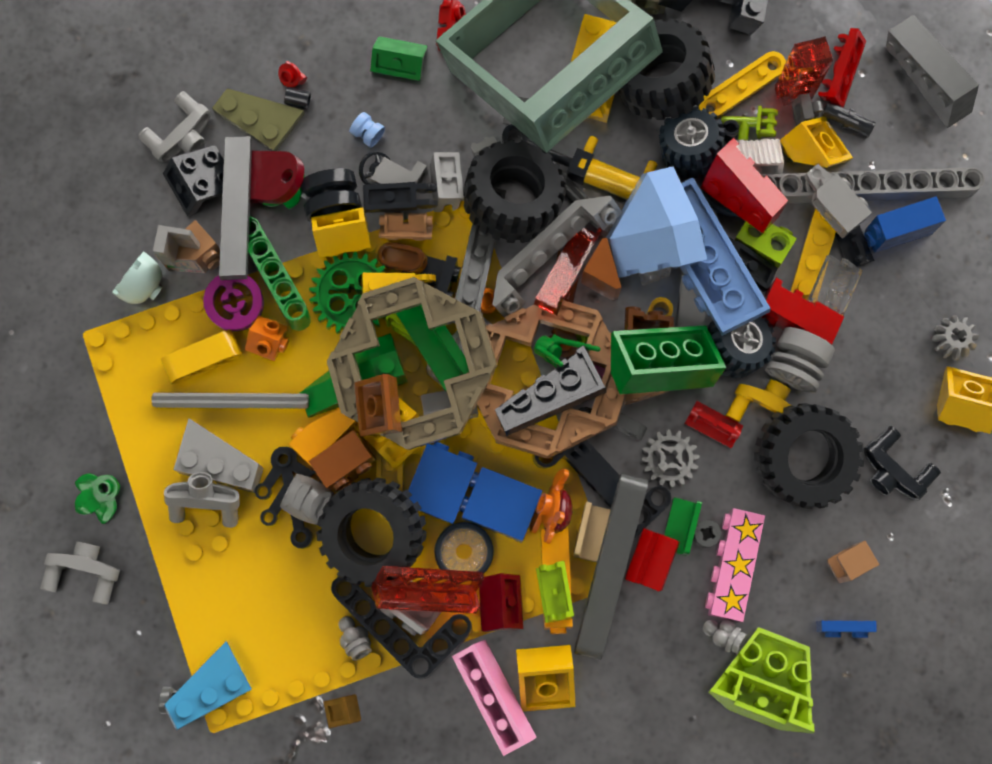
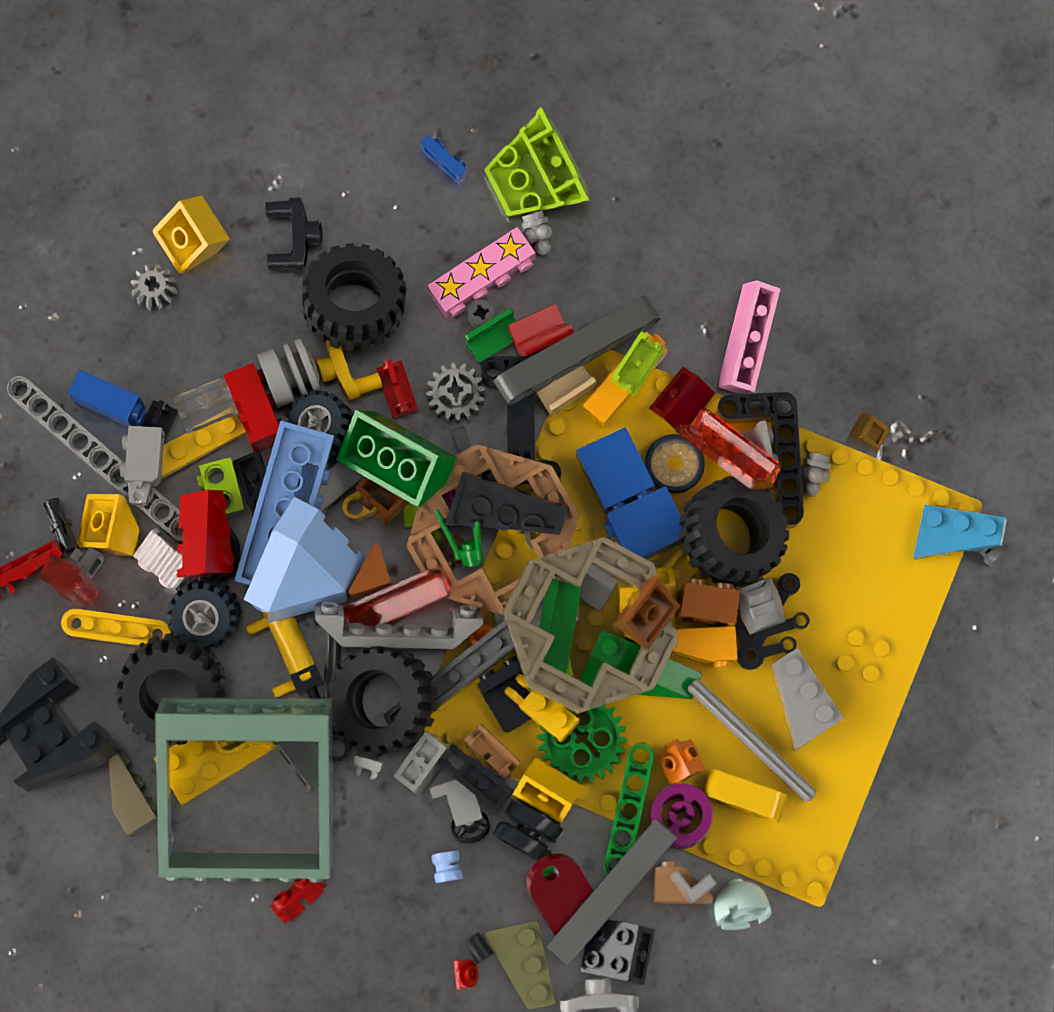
camera: 140 degrees left, 0 degrees up
light grey connector [40,541,120,605] -> none
green plate [75,473,120,524] -> none
light grey connector [164,472,240,528] -> none
green panel [370,37,428,81] -> none
reddish brown tile [377,242,428,275] -> none
yellow slope [516,645,576,712] -> none
orange animal [530,469,573,544] -> none
lime arm [721,106,778,141] -> none
black pin [723,120,739,144] -> none
medium nougat panel [827,541,880,583] -> none

